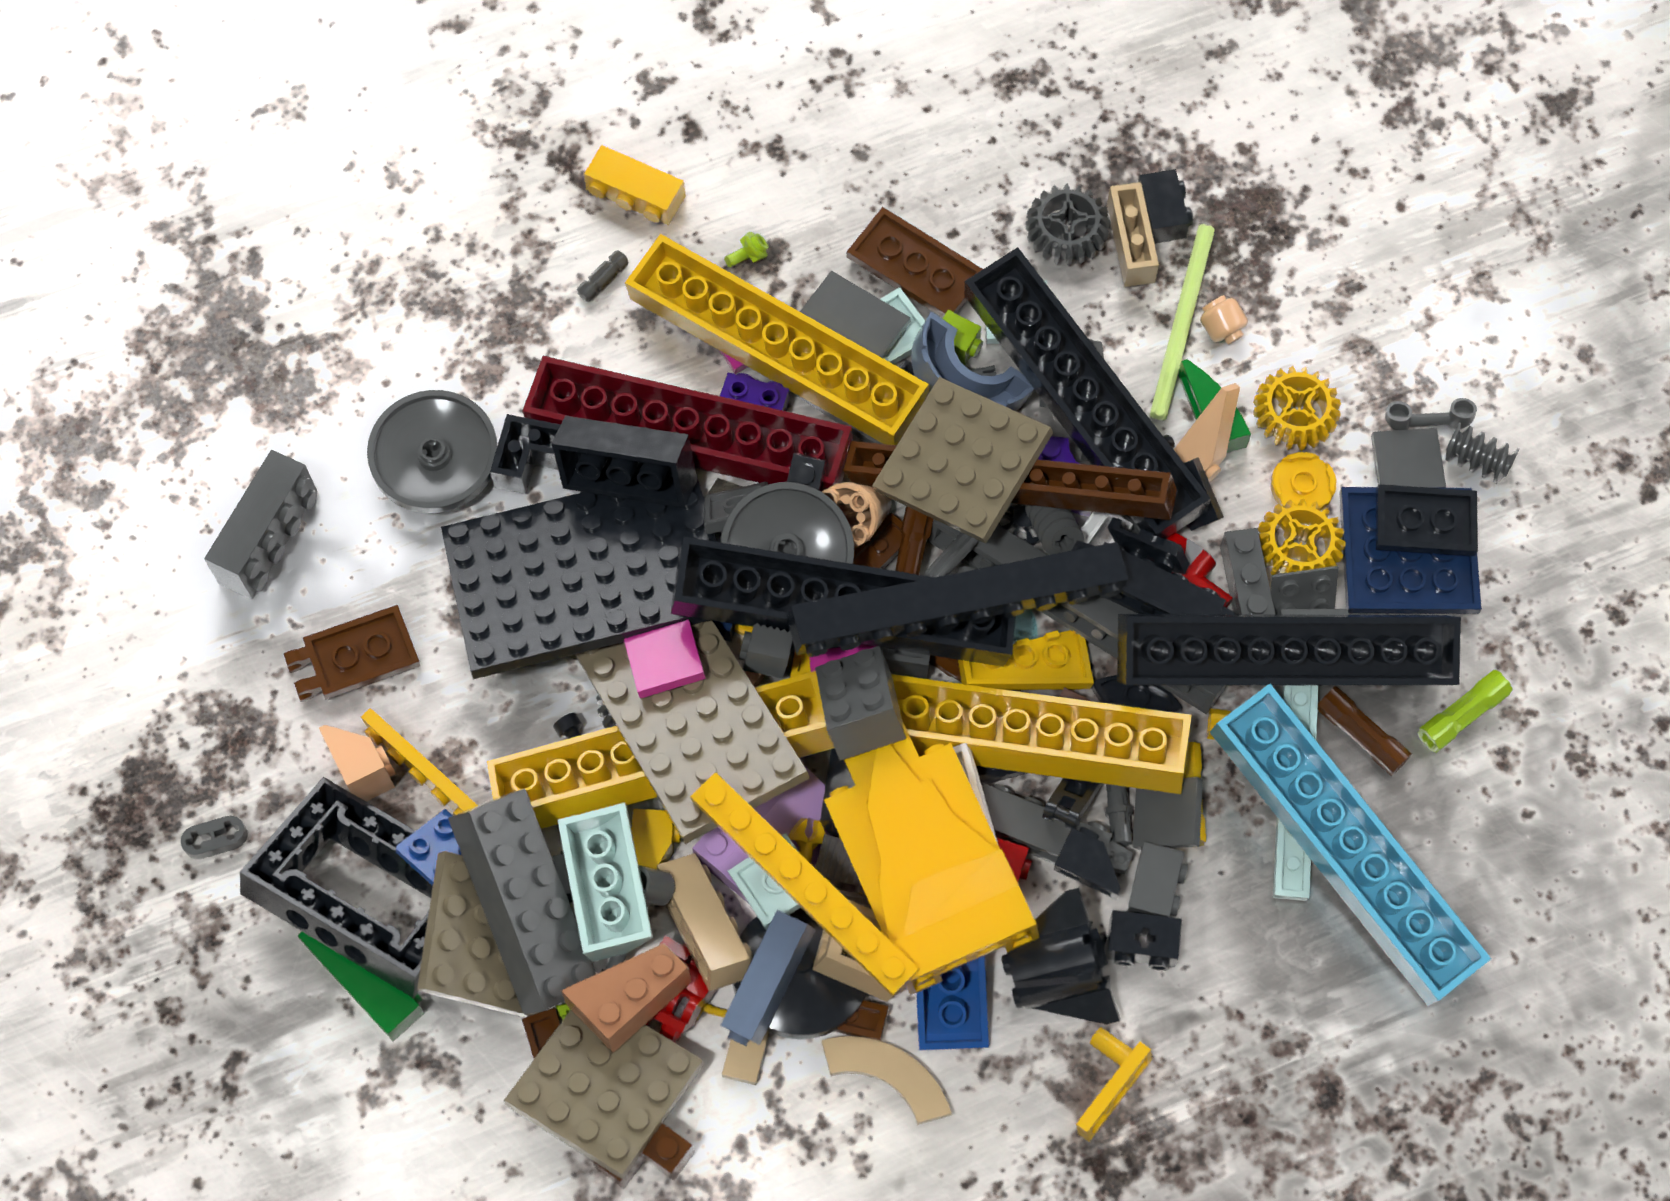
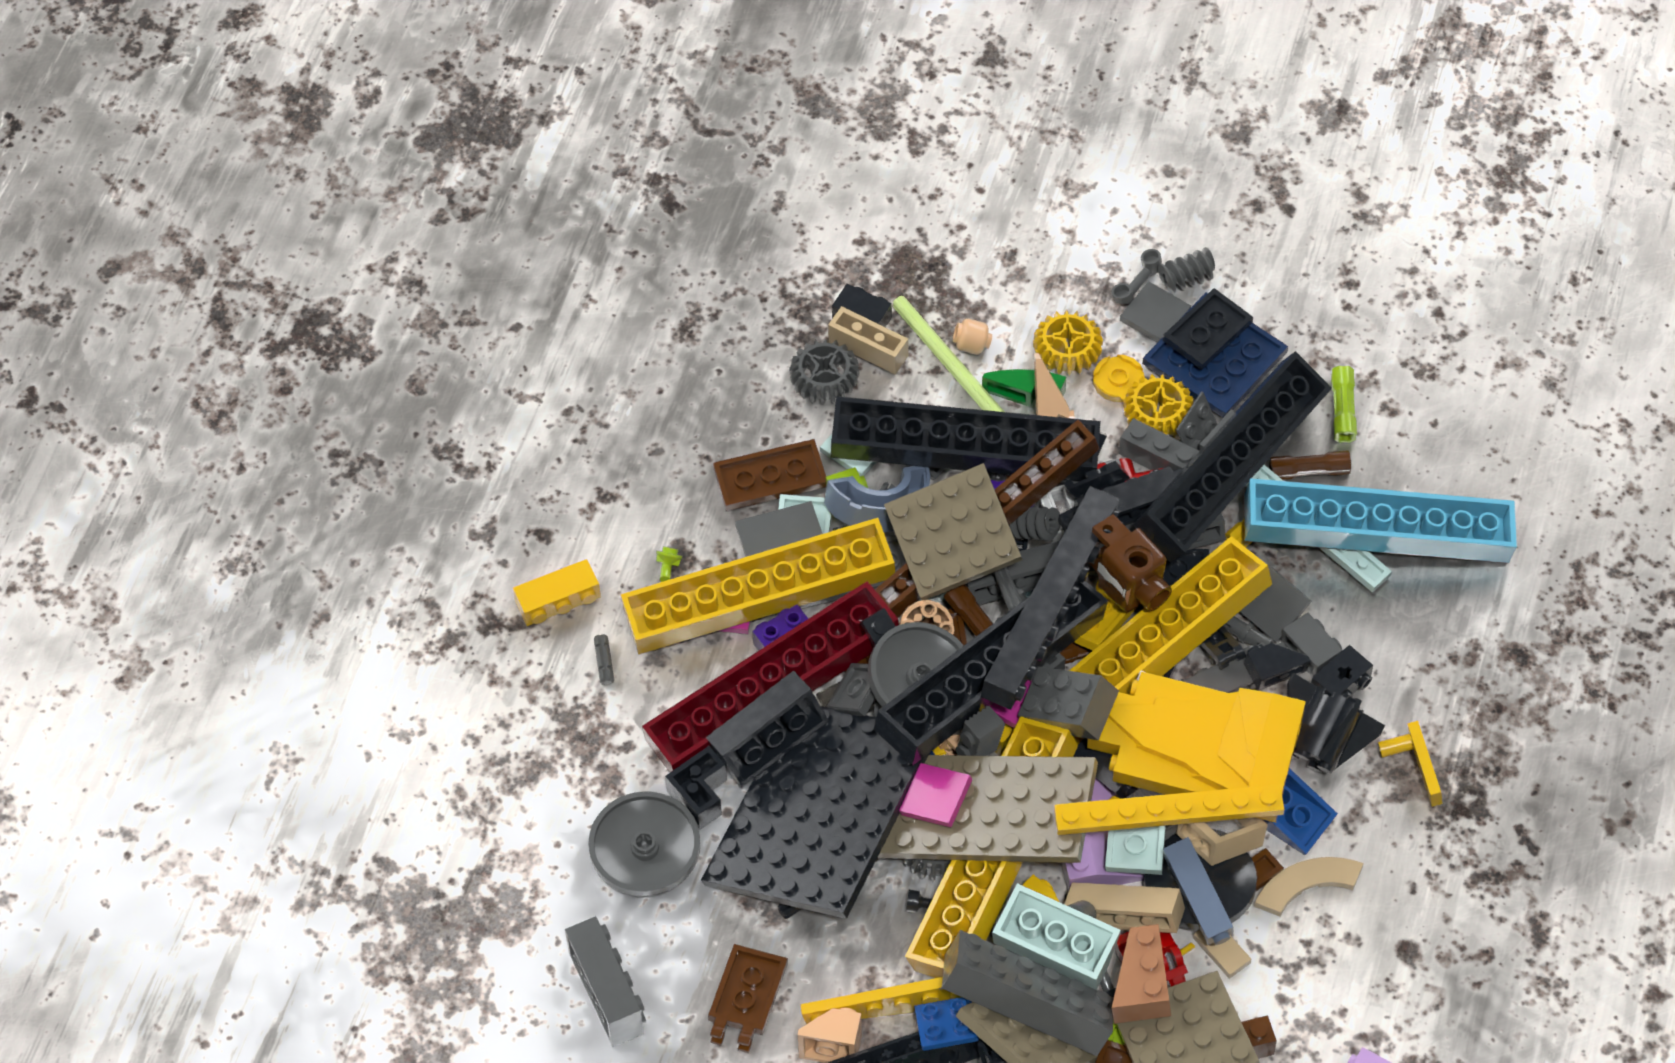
camera: 50 degrees left, 10 degrees down
none -> reddish brown piece [1089,514,1172,612]

